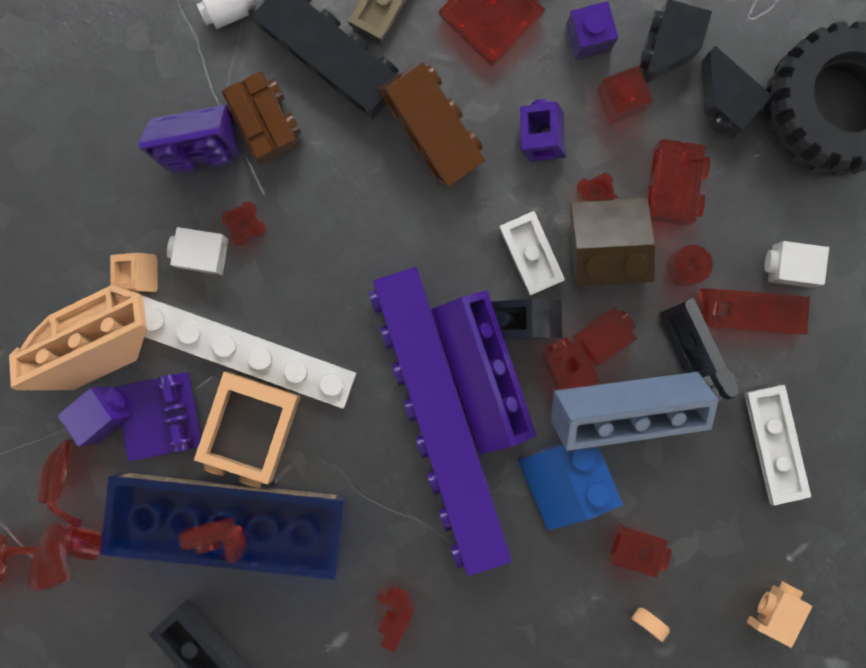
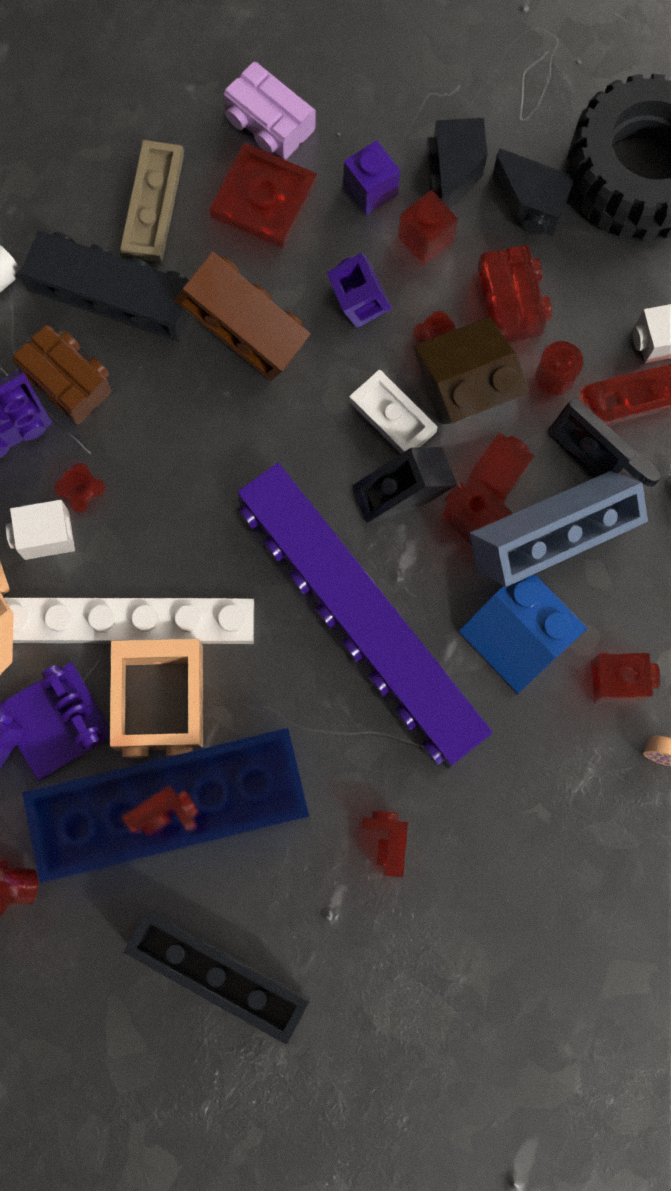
camera: 20 degrees left, 10 degrees down
dark purple brick [431,290,537,455] -> none

